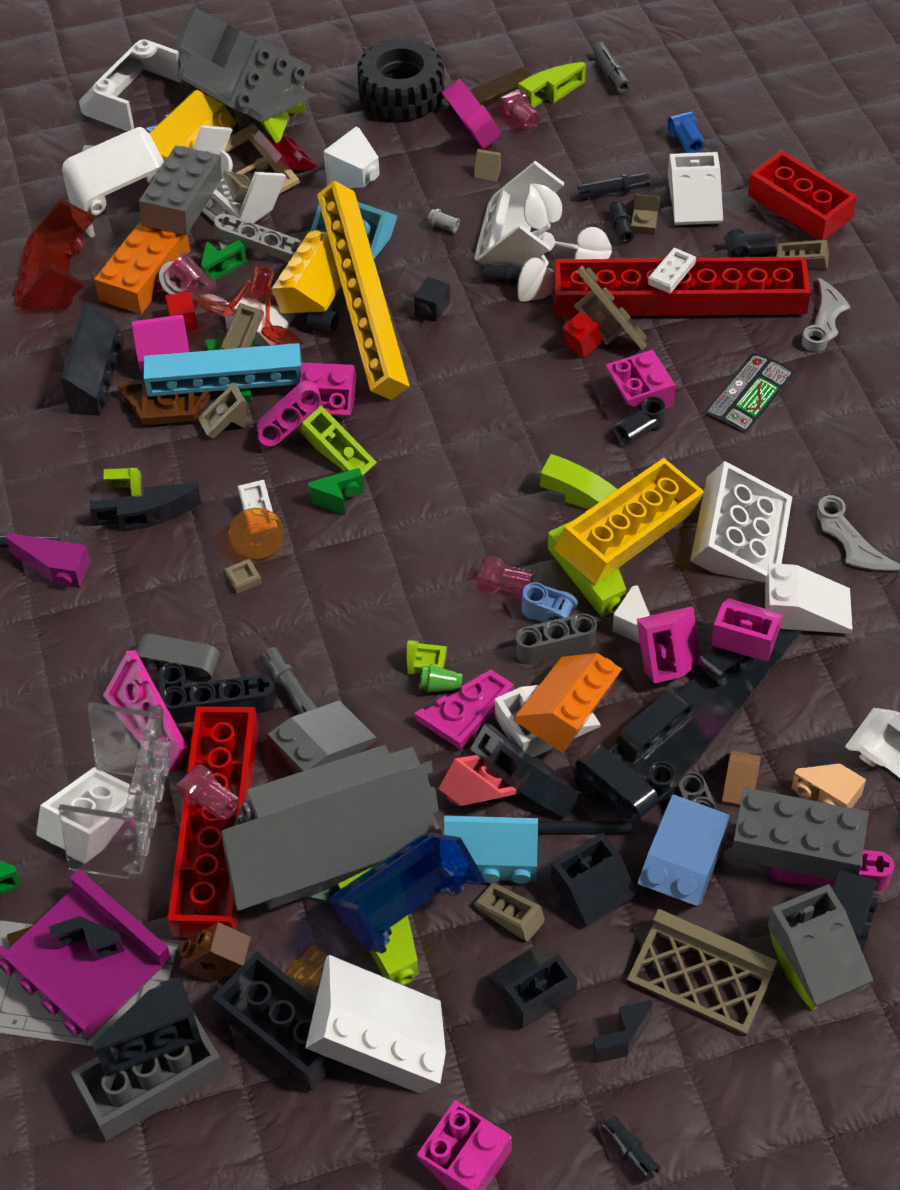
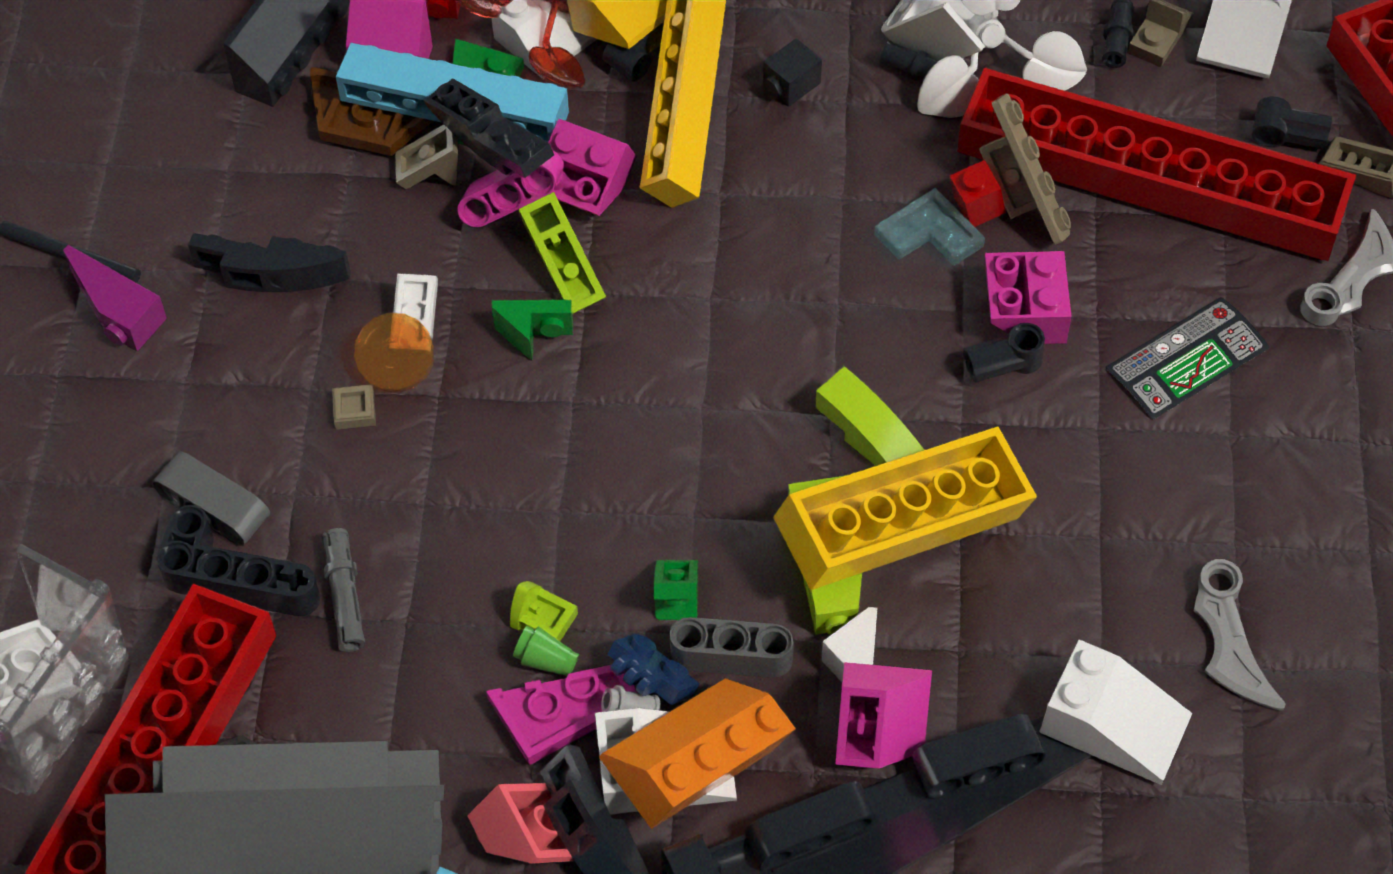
camera: 20 degrees right, 5 degrees up
dark pink wing [103,650,189,772] -> none
lime tile [104,468,142,496] -> none
clear pink piece [176,764,239,821] -> none
dark tan tile [220,303,264,350] -> none
dark grey slope [268,701,376,775] -> none
clear pink piece [474,556,534,594] -> none
medium blue piece [521,582,578,623] -> none
white plate [648,248,696,294] -> none
white slope [690,461,792,583] -> none
dark pink slope [712,599,785,662] -> none
none -> black slope [424,78,554,178]
none -> light grey pin [601,685,660,712]
none -> dark blue hinge [607,634,700,705]
none -> green slope [654,560,698,620]
none -> clear light blue plate [875,188,985,266]

